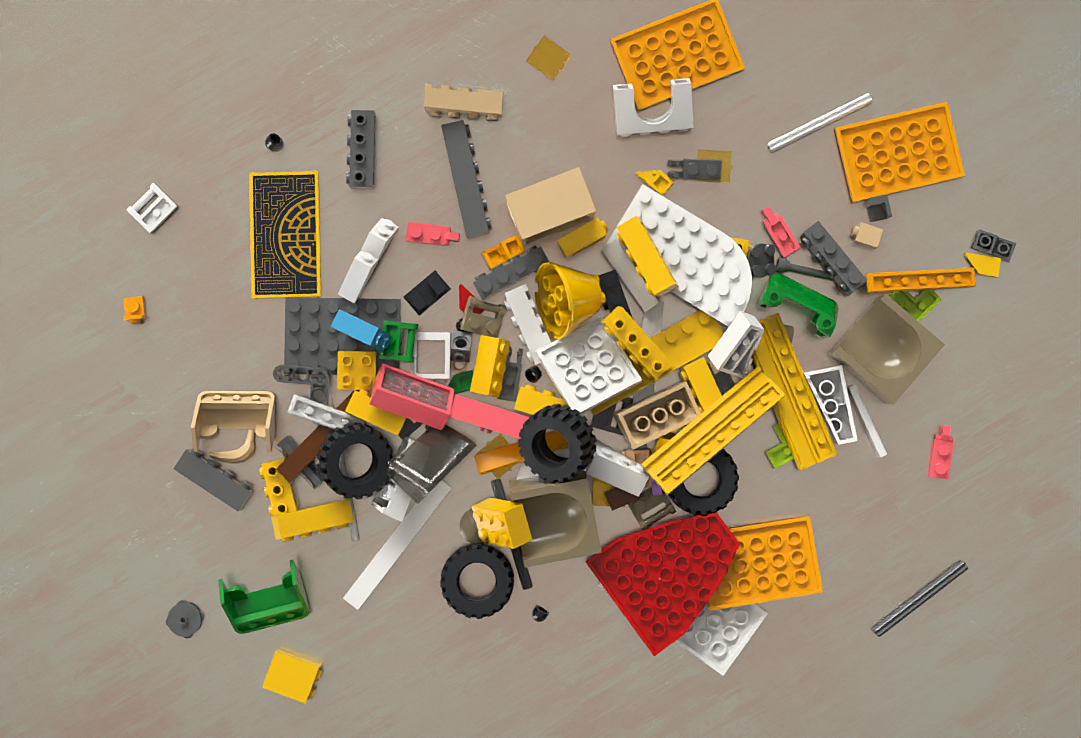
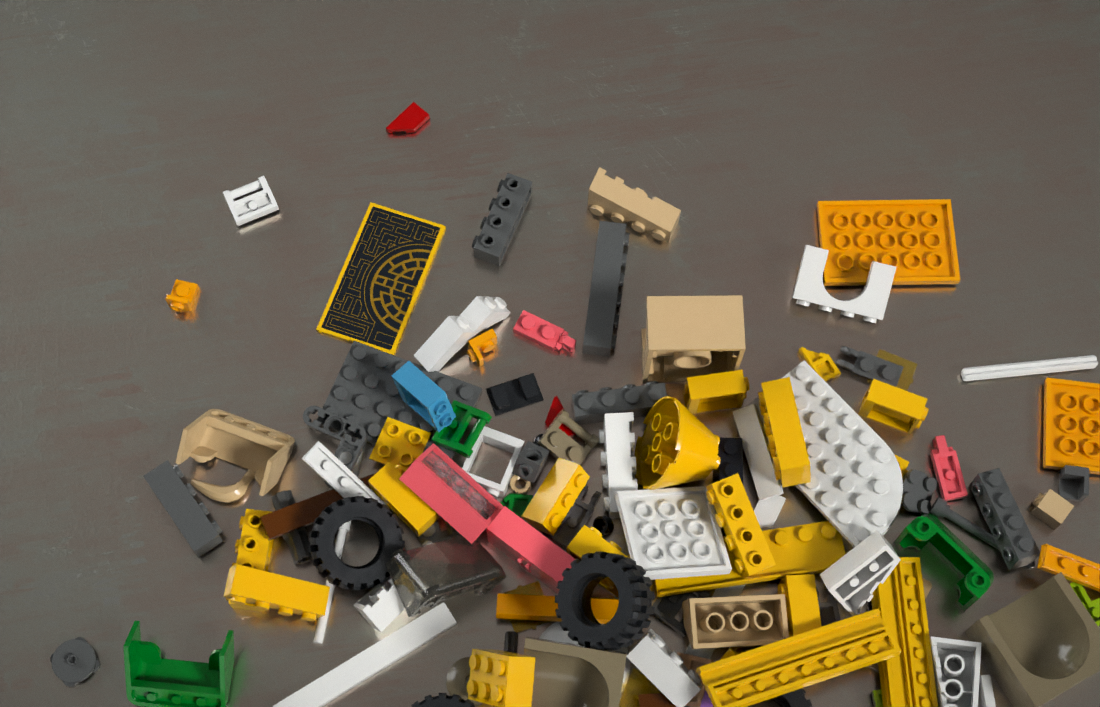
camera: 20 degrees right, 20 degrees down
black hinge [265,133,282,150] -> none
light orange slope [481,235,526,270] -> none
clear yellow piece [526,35,571,80] -> none
none -> red tile [386,102,430,133]
none -> light orange bracket [467,328,497,367]
none -> yellow window [858,379,929,435]

